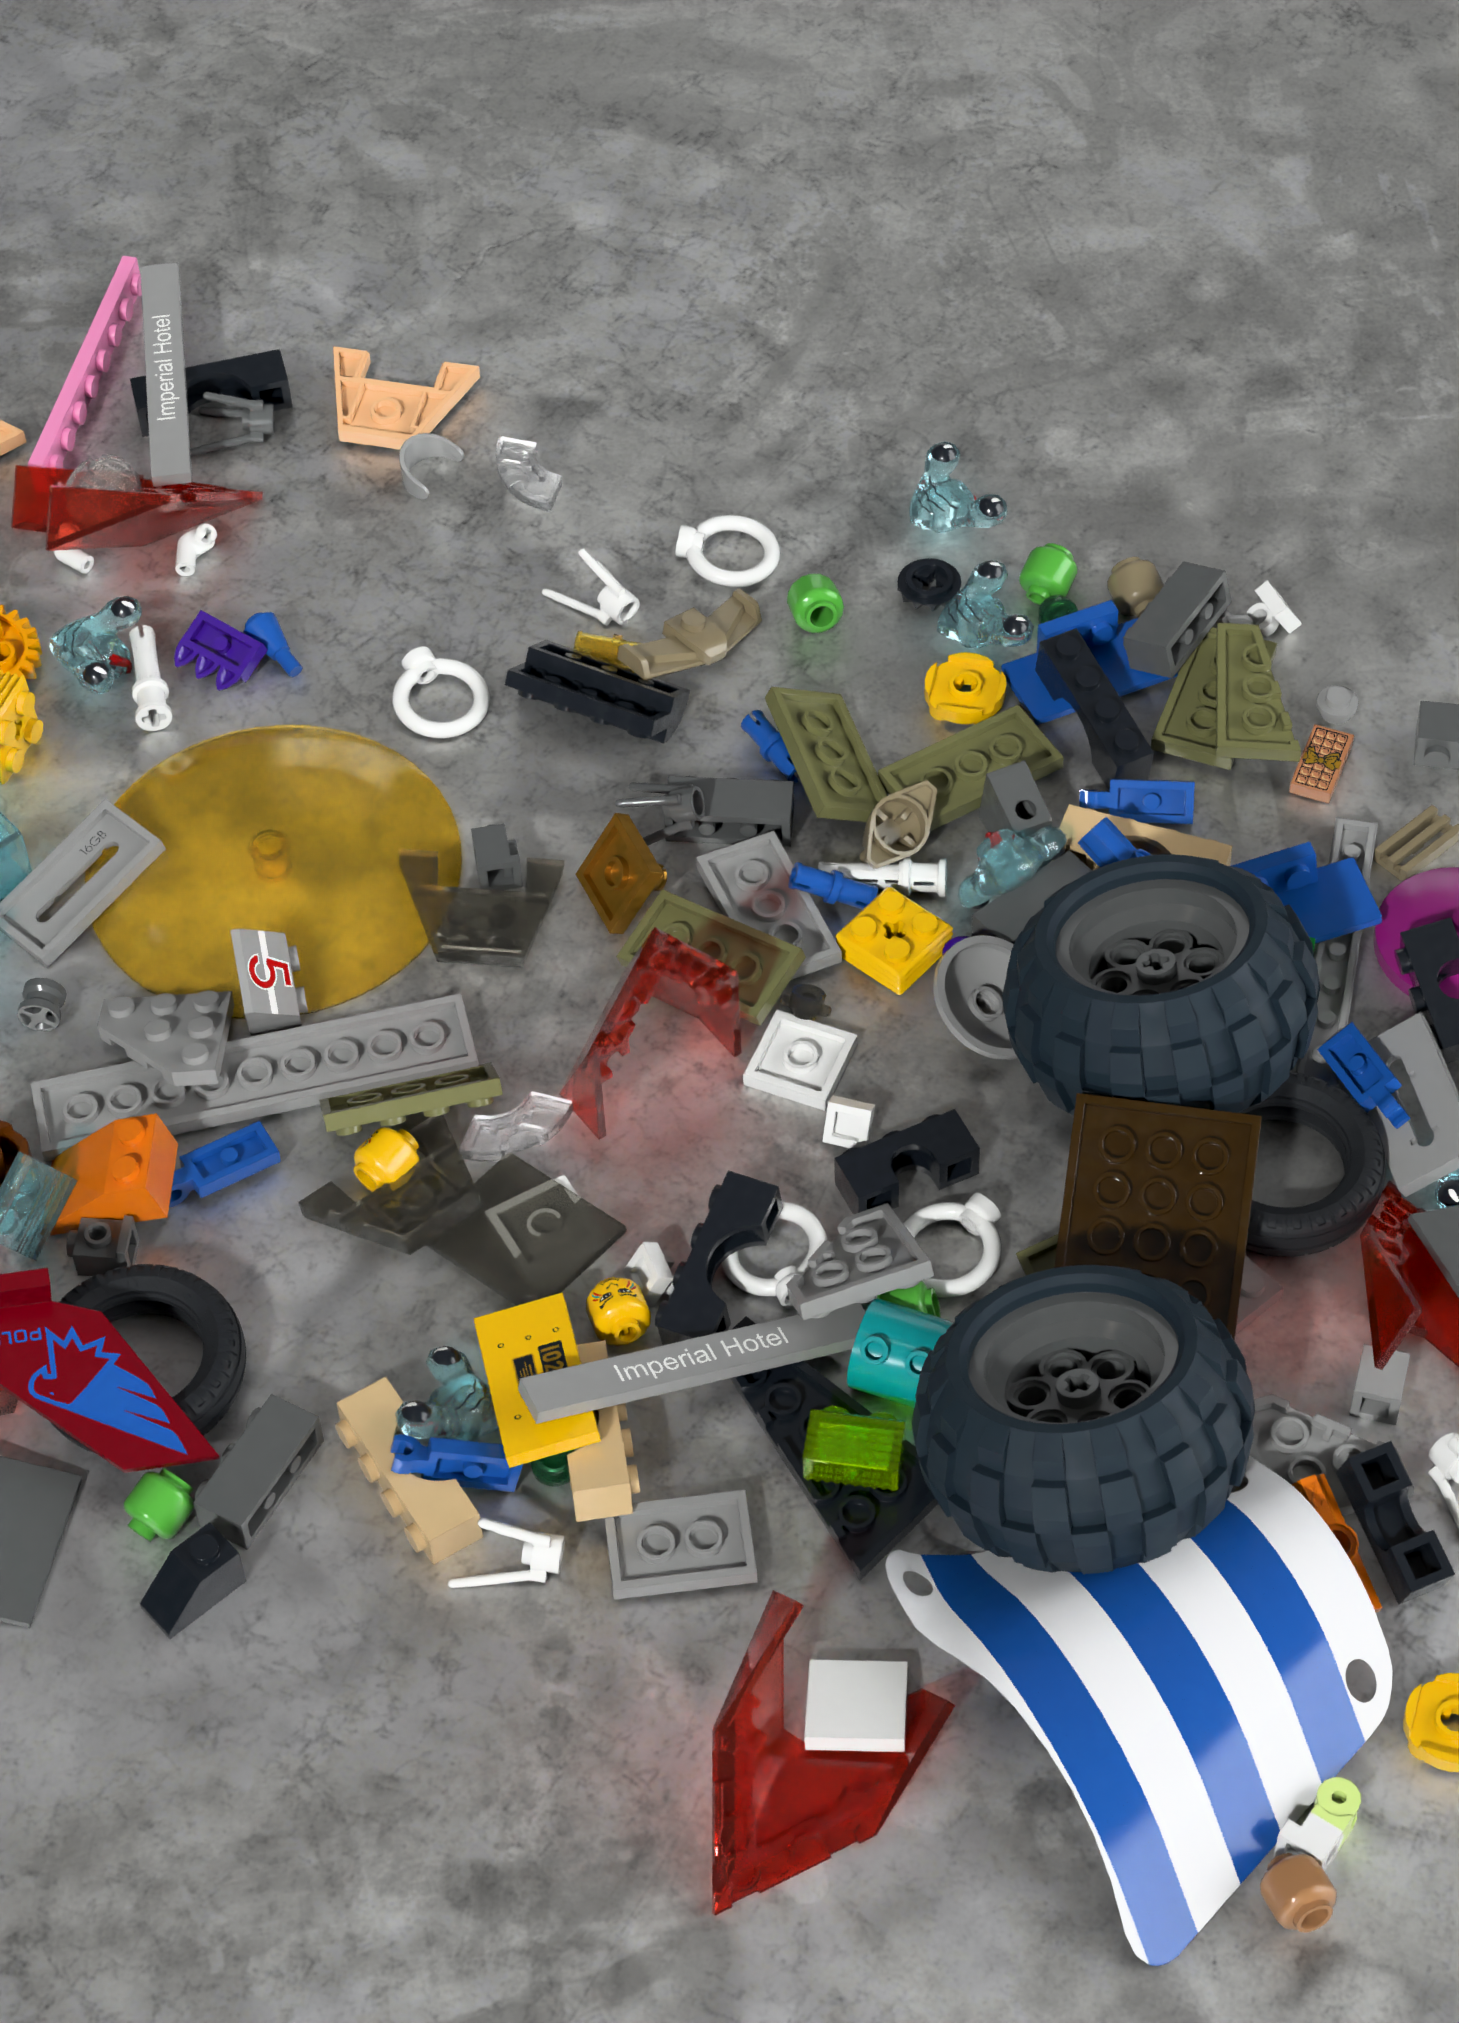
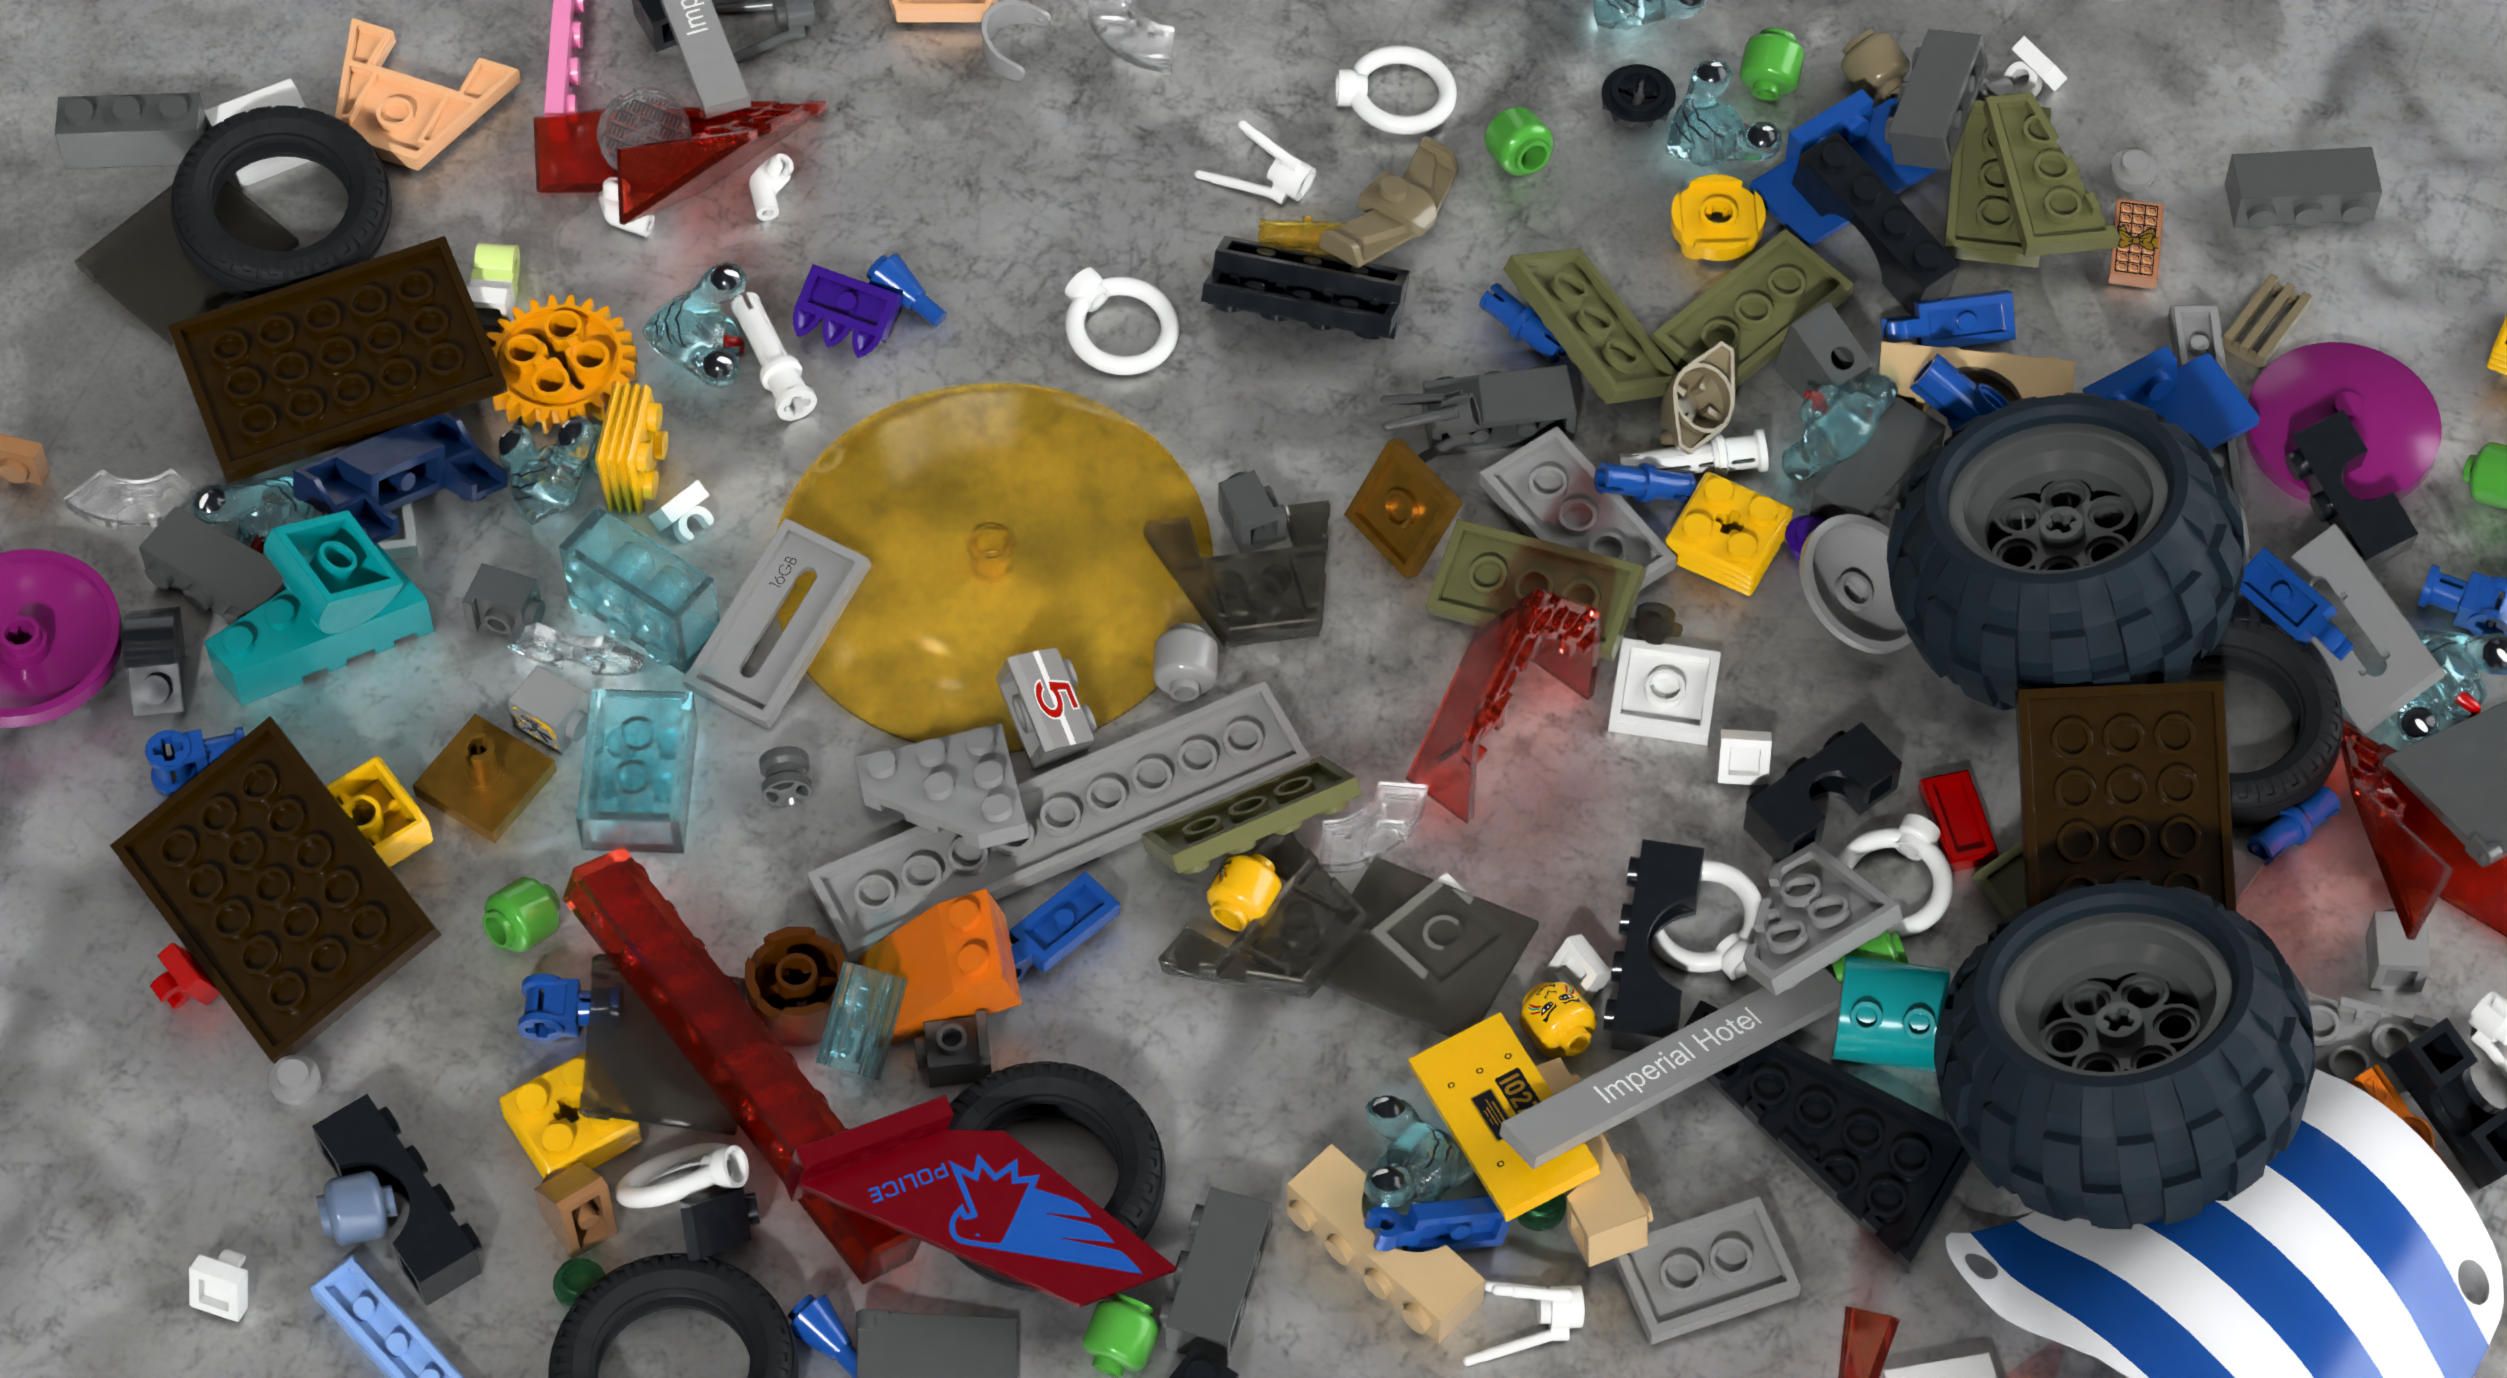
camera: 15 degrees left, 5 degrees up
clear neon green brick [803,1406,906,1491] -> none
clear green plate [1038,595,1078,624] -> none
none -> white tile [648,480,714,544]
none -> light grey head [1153,623,1218,701]
none -> red tile [1918,769,1999,872]
none -> blue pin [2247,786,2341,865]

